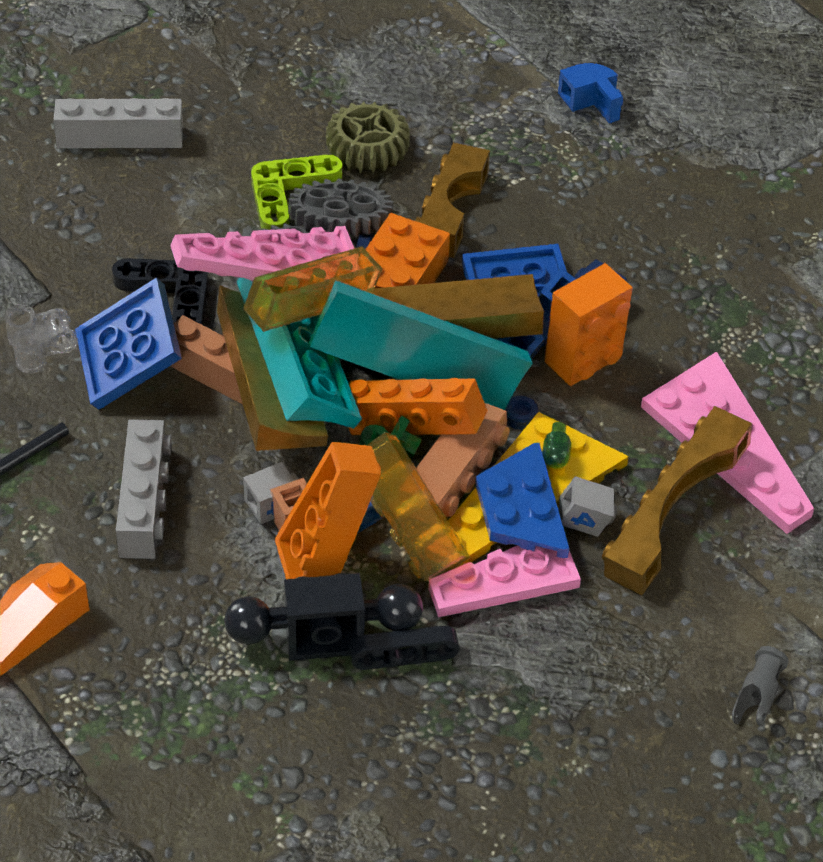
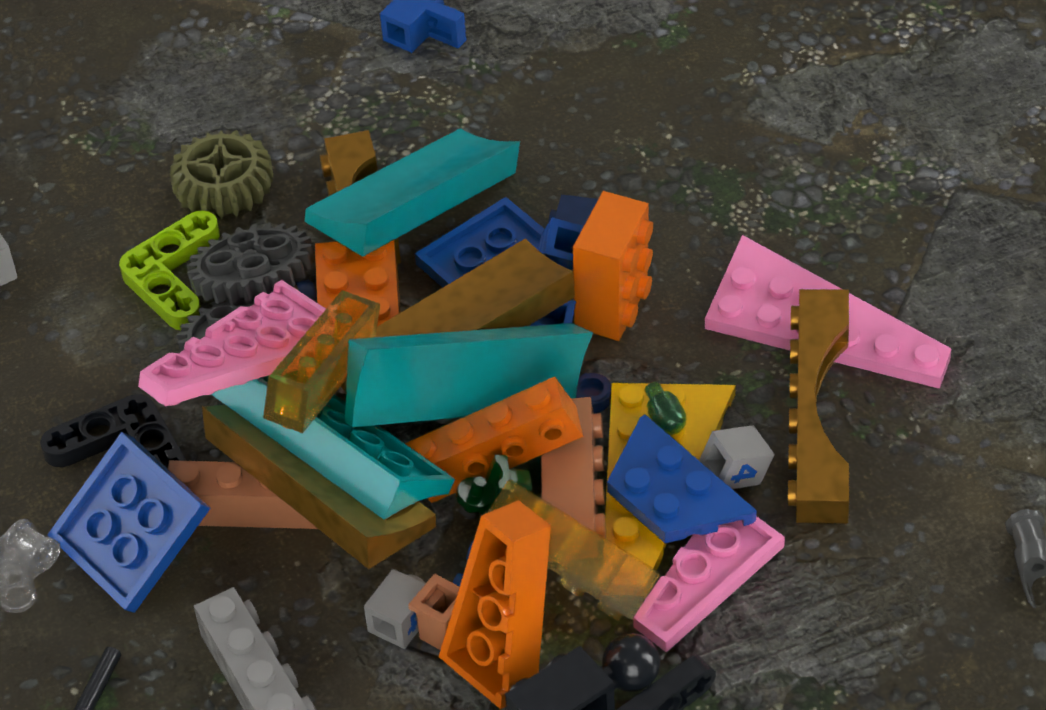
camera: 25 degrees left, 0 degrees up
none -> teal arch [304,129,520,257]

